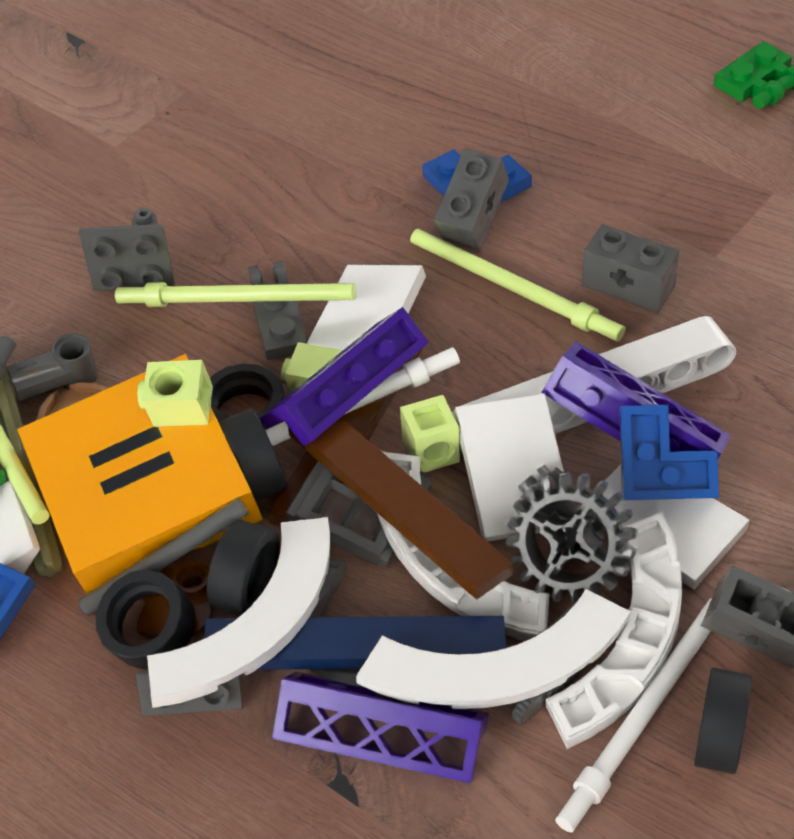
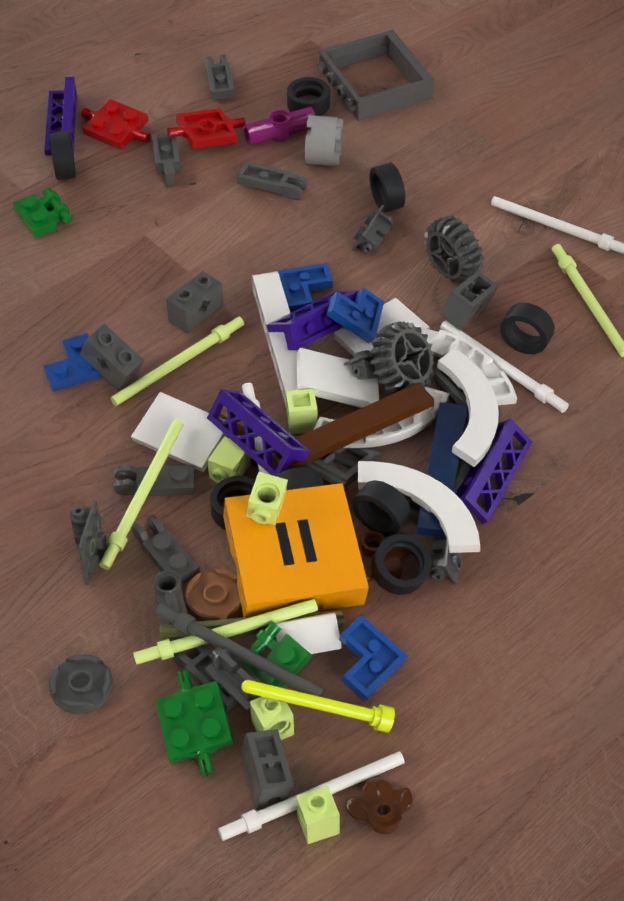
camera: 80 degrees left, 0 degrees up
dark grey bar [78,498,249,616] -> none
none -> dark grey hinge [131,515,200,584]
none -> blue plate [278,263,333,313]

